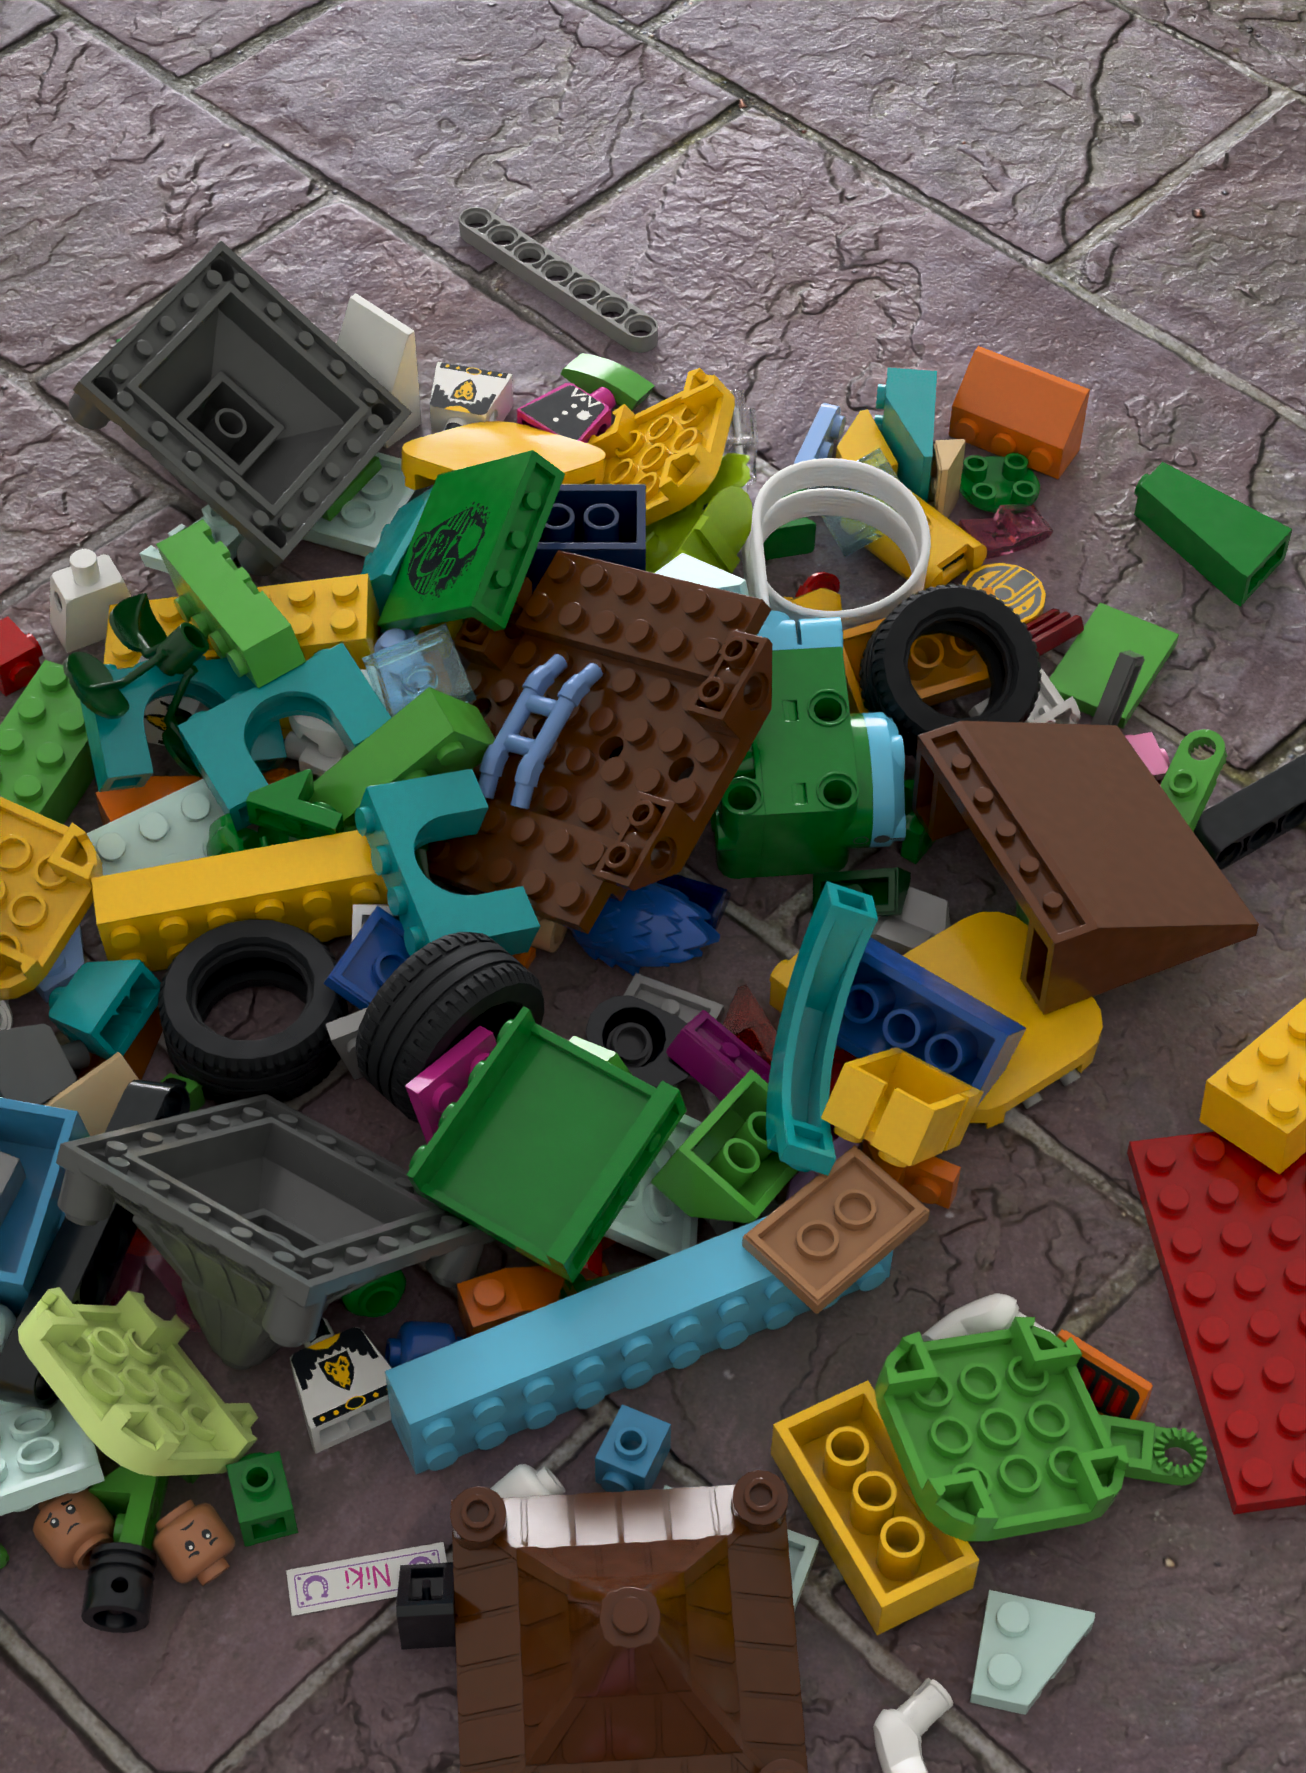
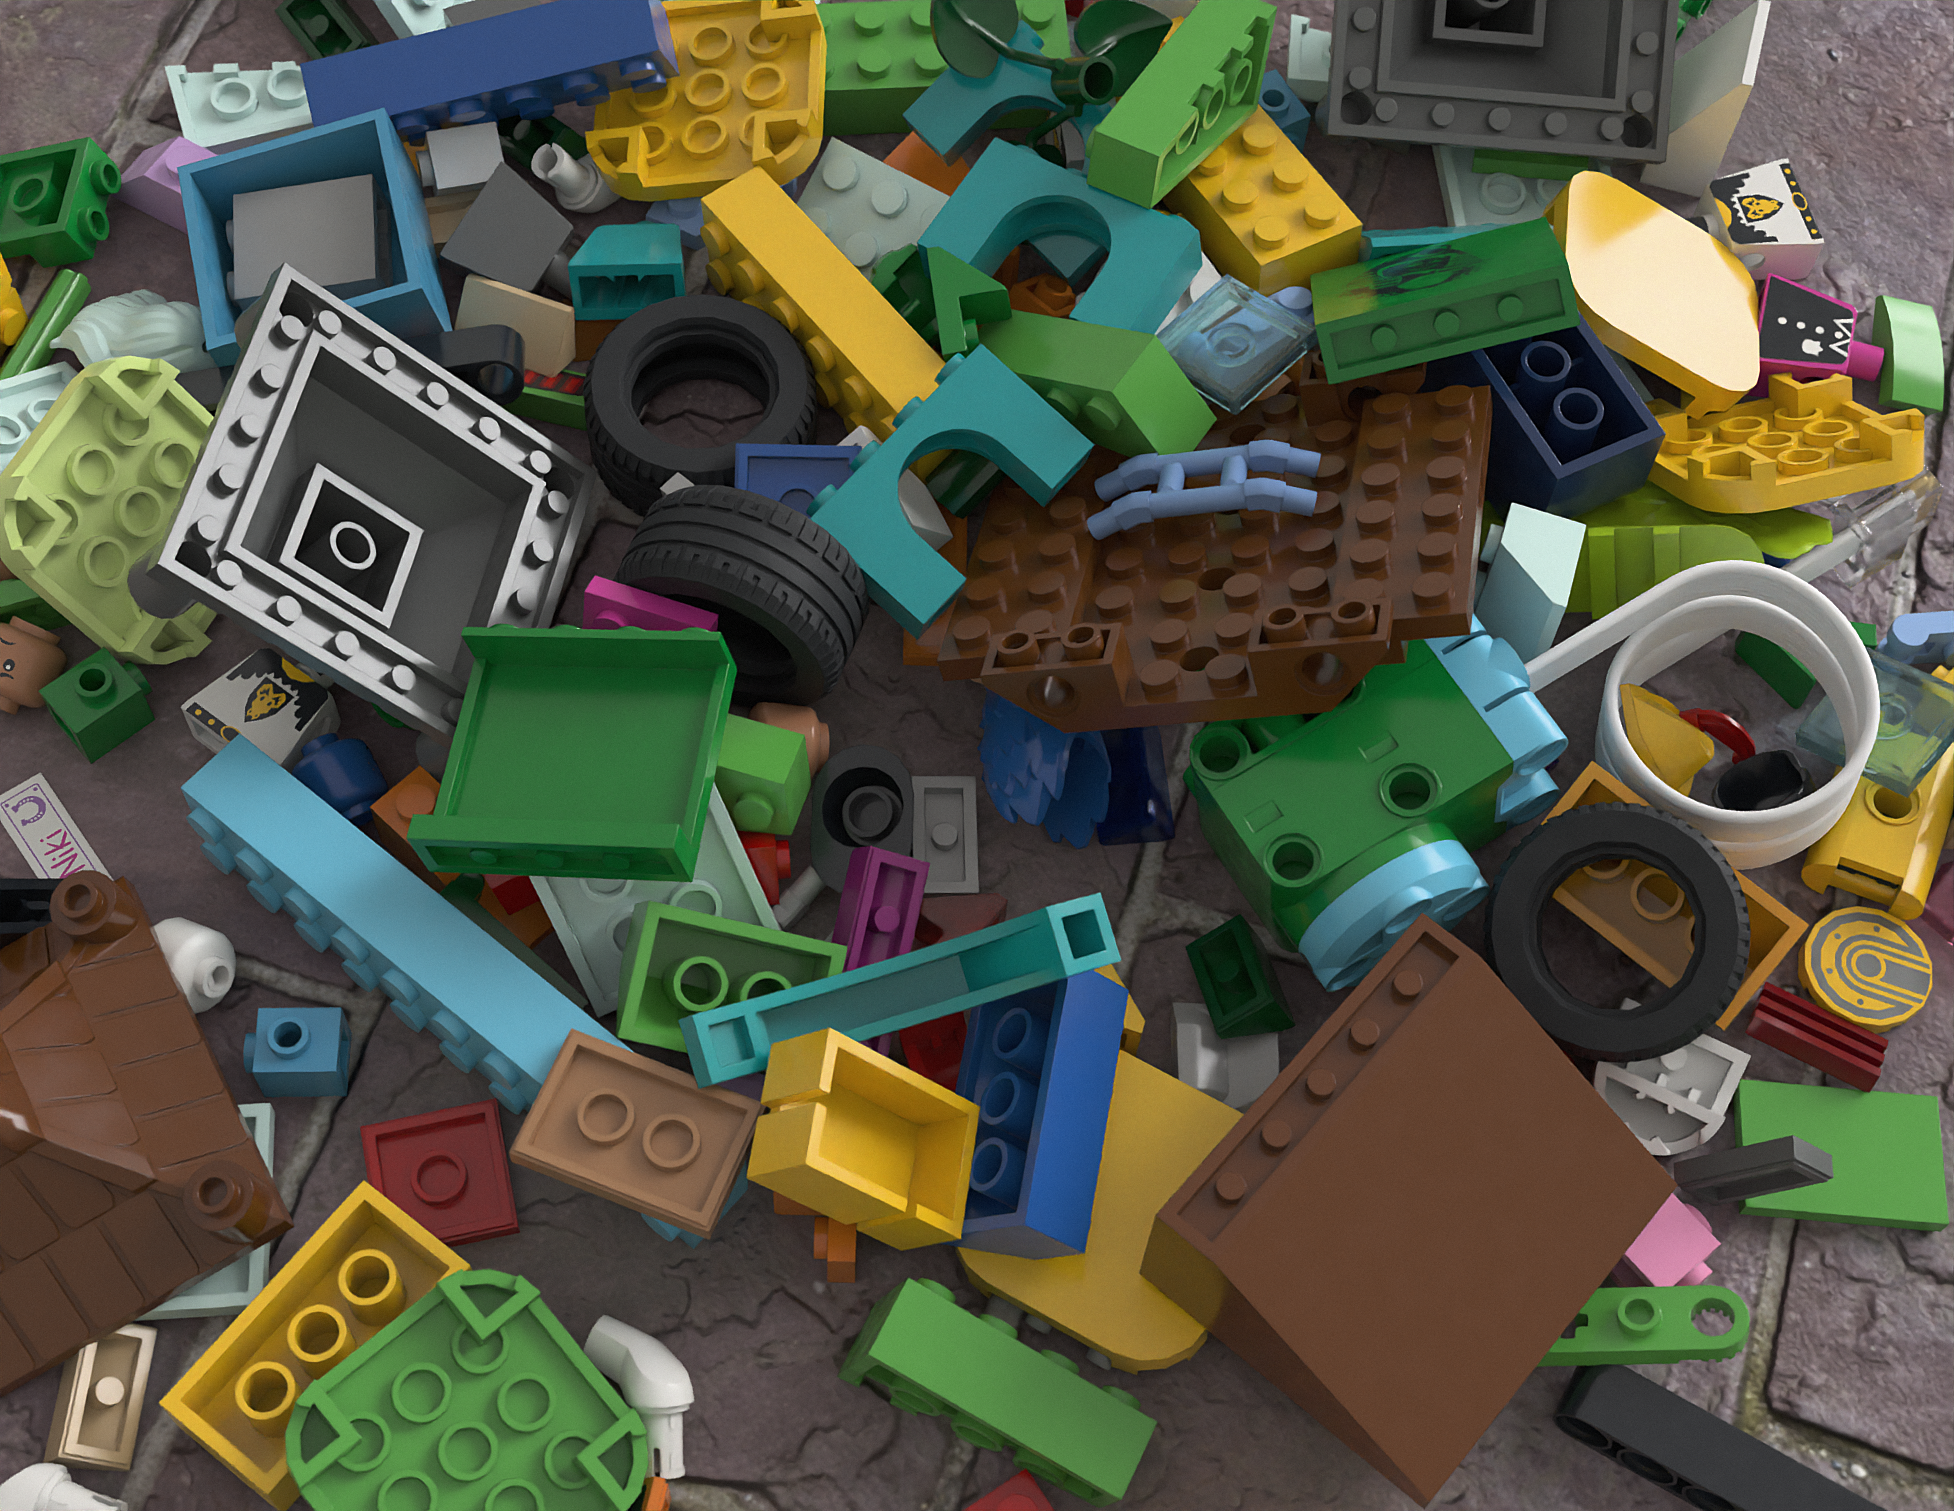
camera: 60 degrees right, 10 degrees up
none -> tan slope [43,1323,157,1472]
none -> red tile [360,1098,520,1248]
none -> bright green wedge [837,1278,1157,1508]
none -> black hair [1711,750,1817,811]

